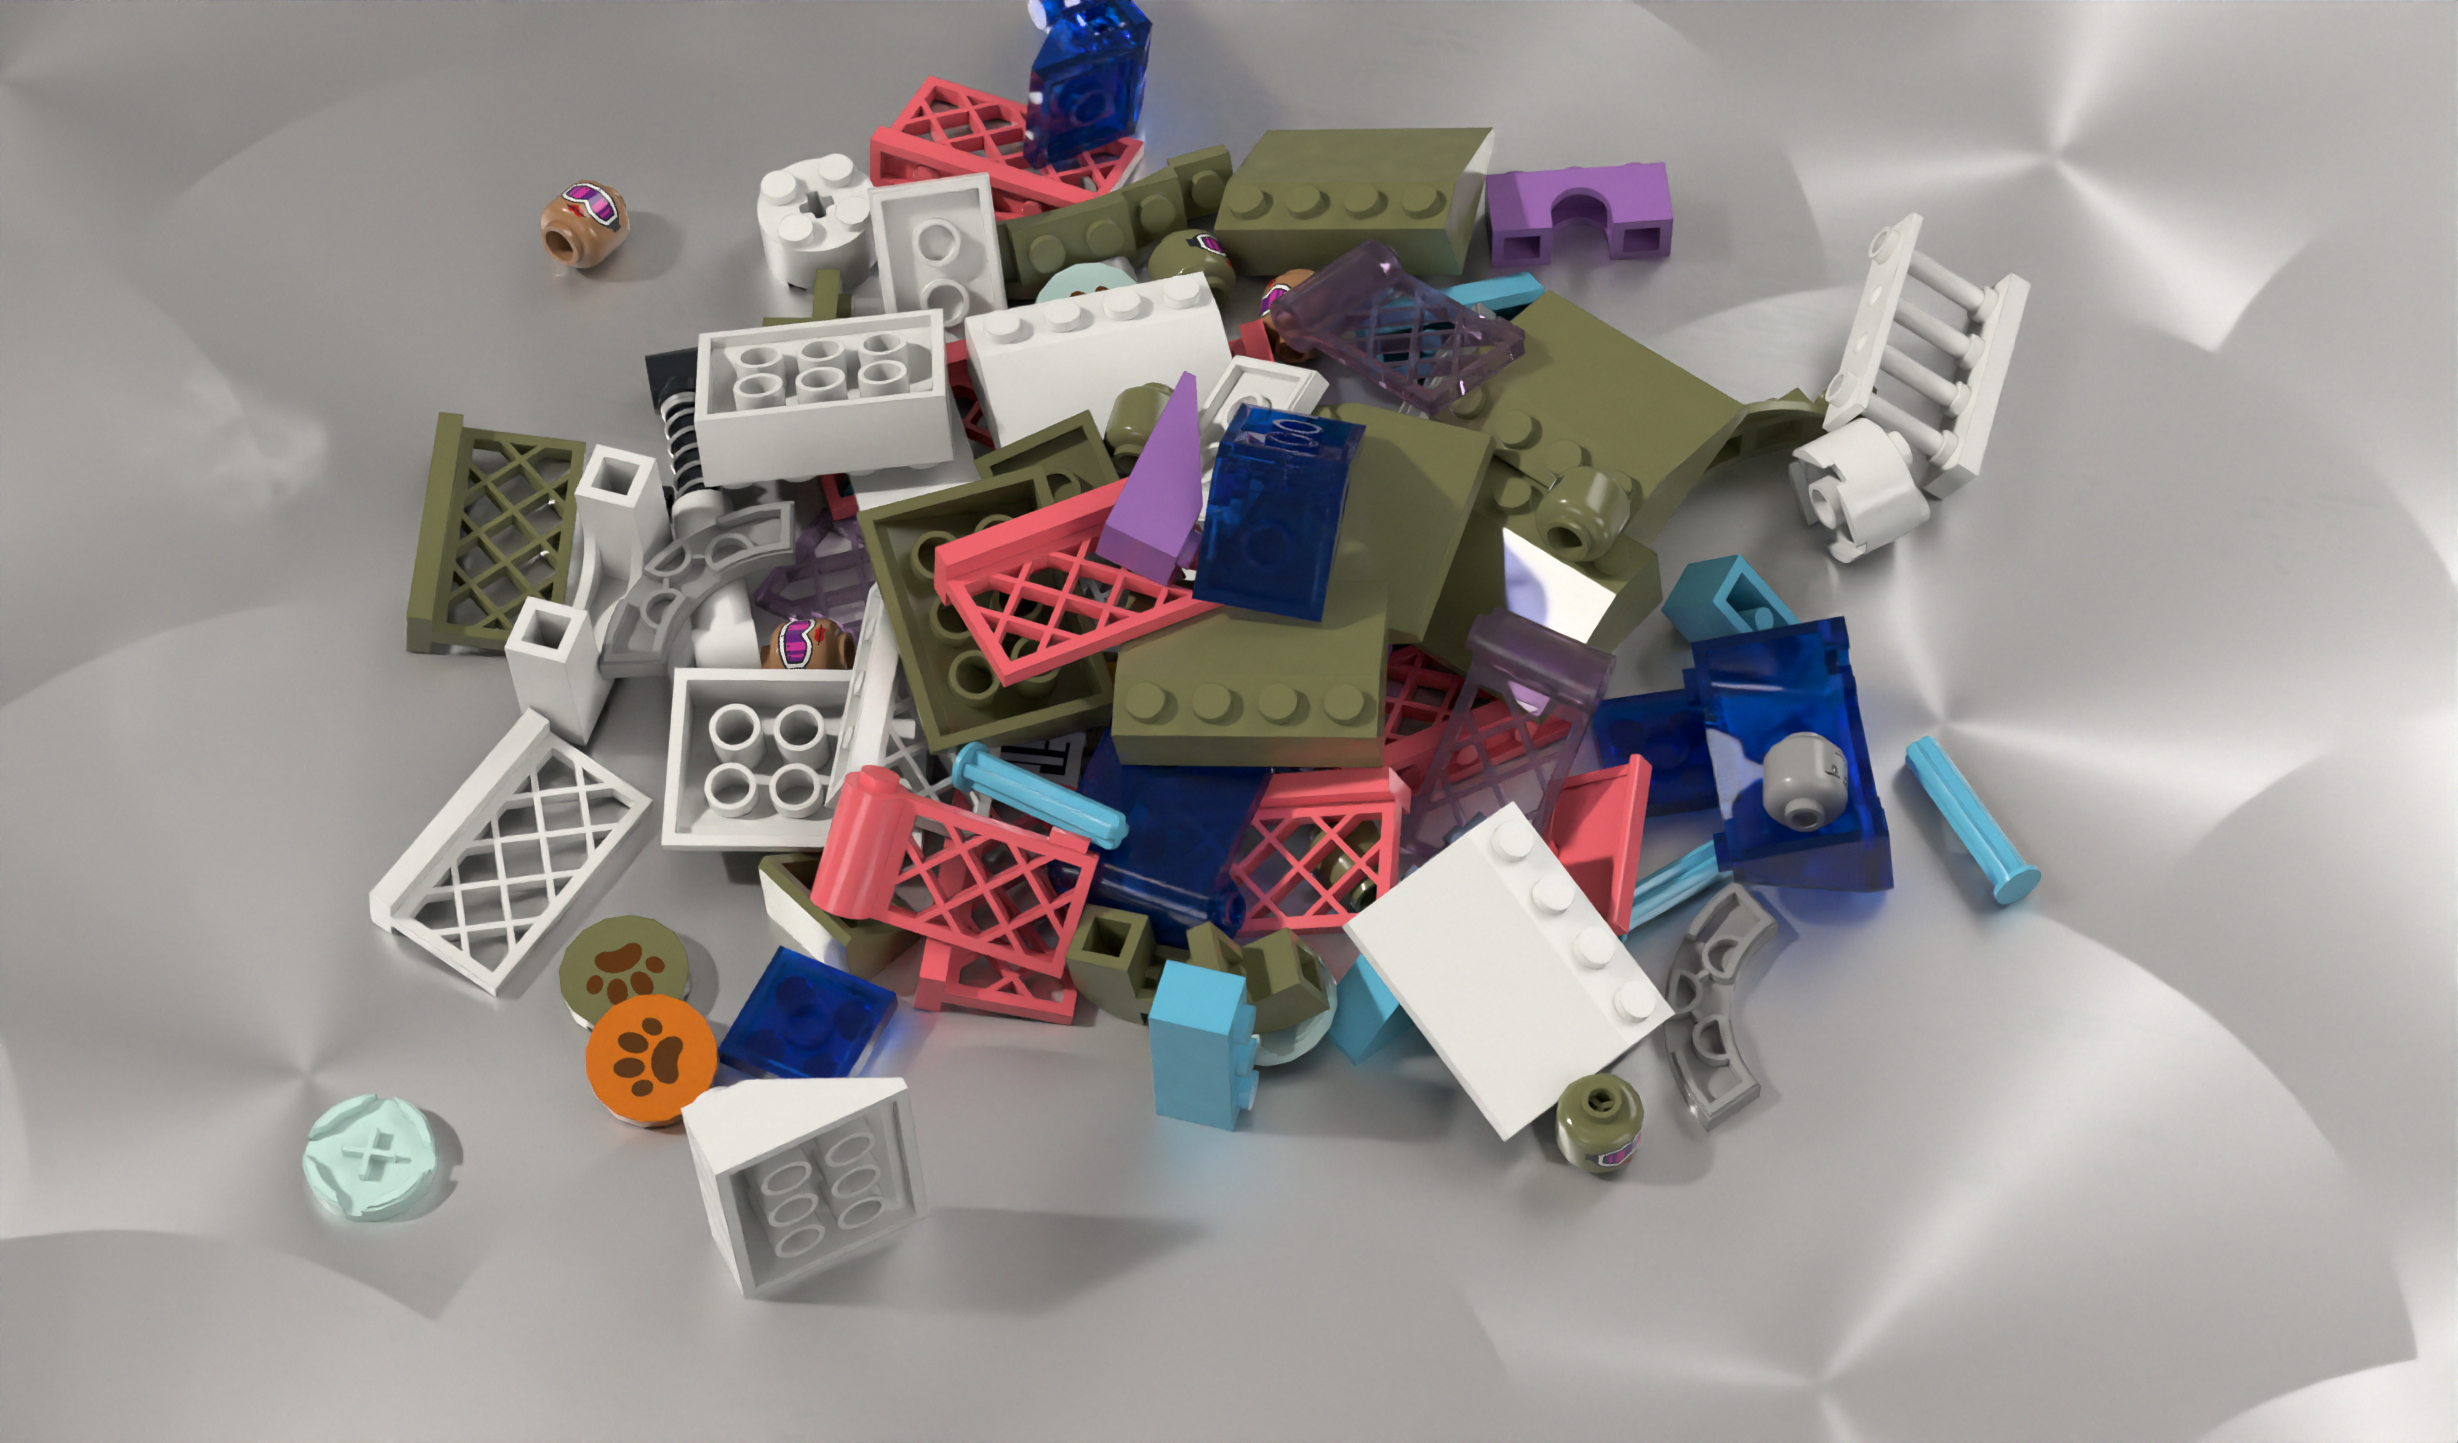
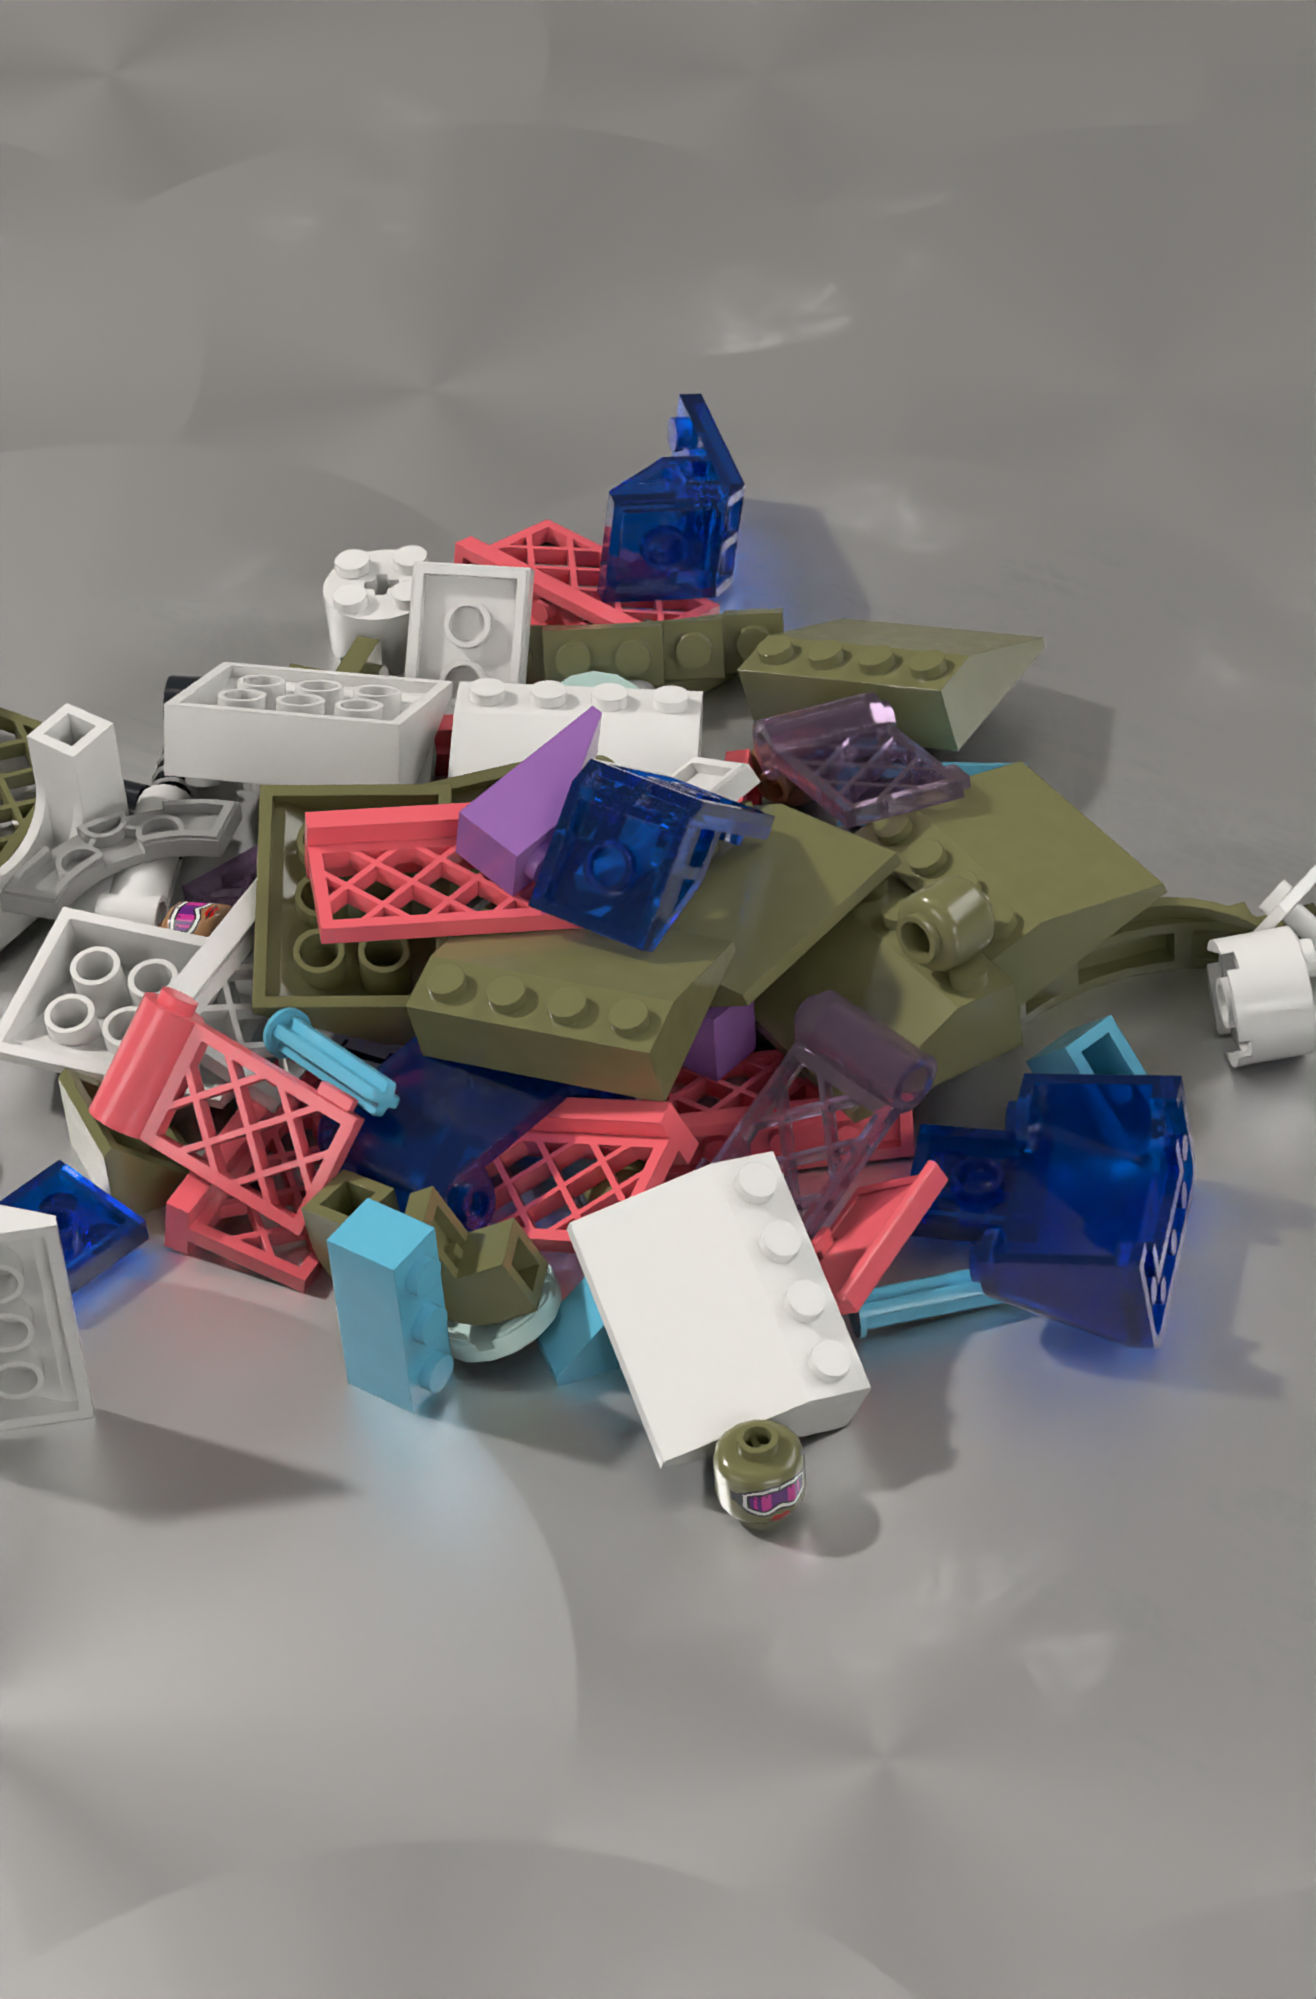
camera: 20 degrees right, 15 degrees down
medium nougat head [541,180,630,269] -> none
olive head [1148,229,1236,311] -> none
medium lavender arch [1484,162,1673,269] -> none
light grey tile [1663,878,1778,1132] -> none
light grey head [1763,732,1848,832] -> none
medium azure axle [1905,736,2041,905] -> none

